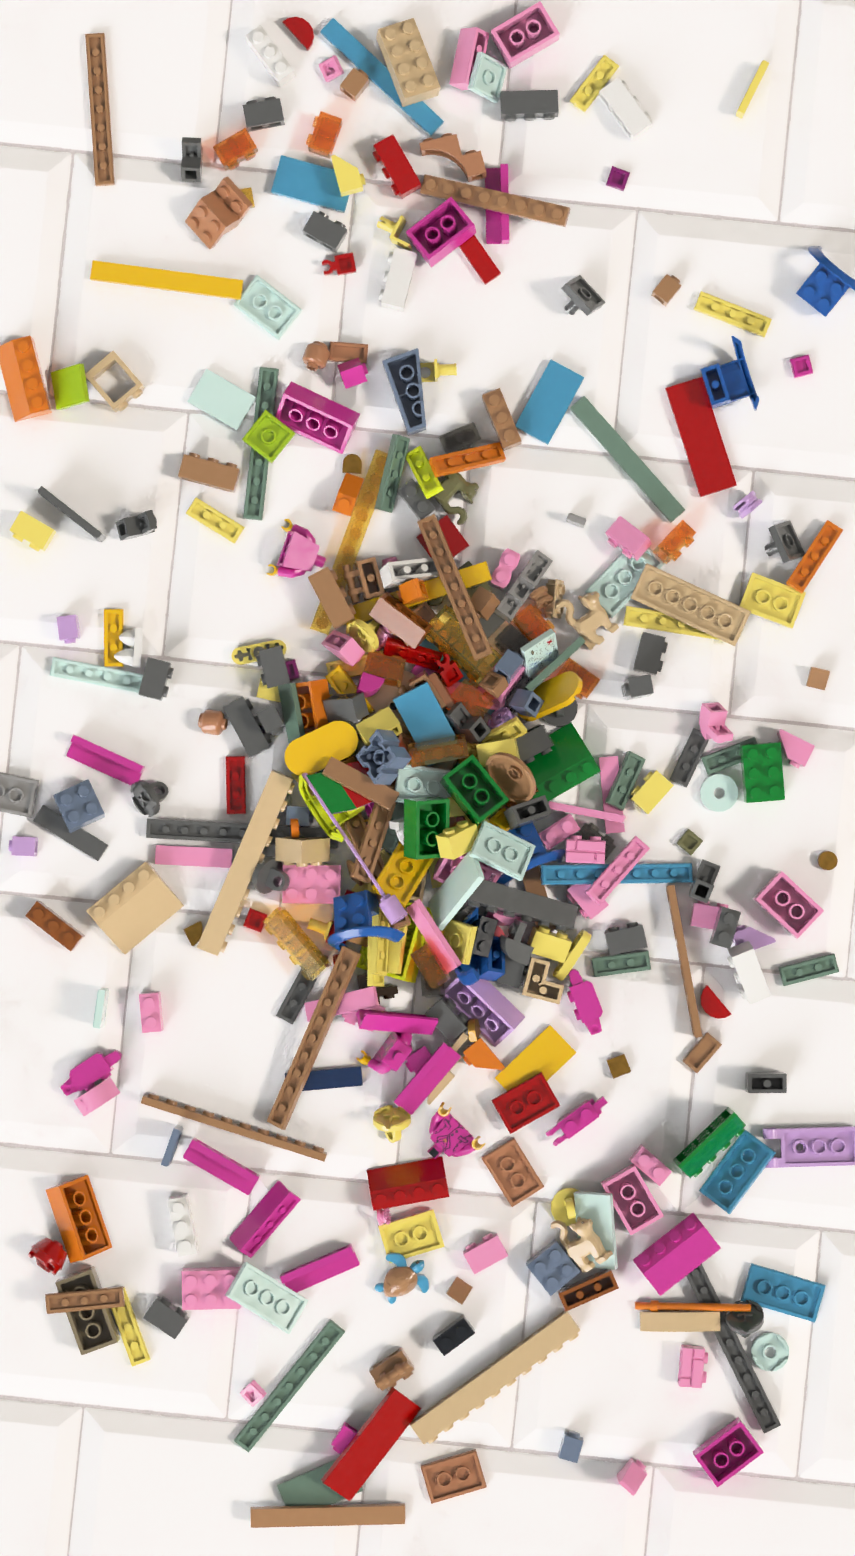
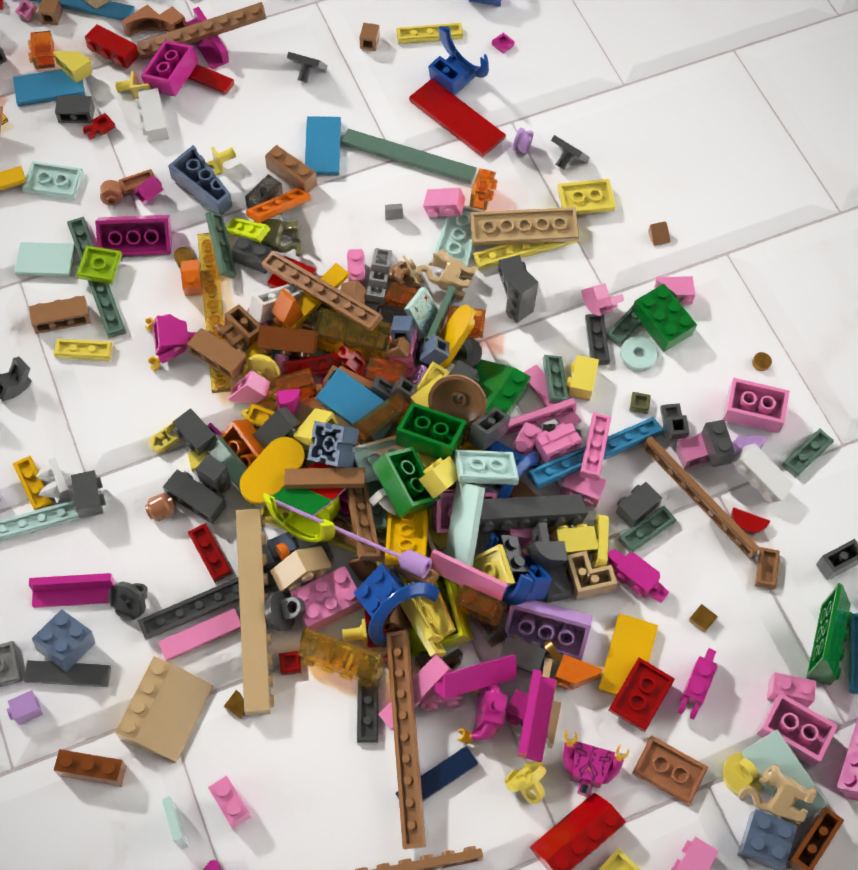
camera: 30 degrees left, 25 degrees down
orange plate [786,520,843,594] -> none

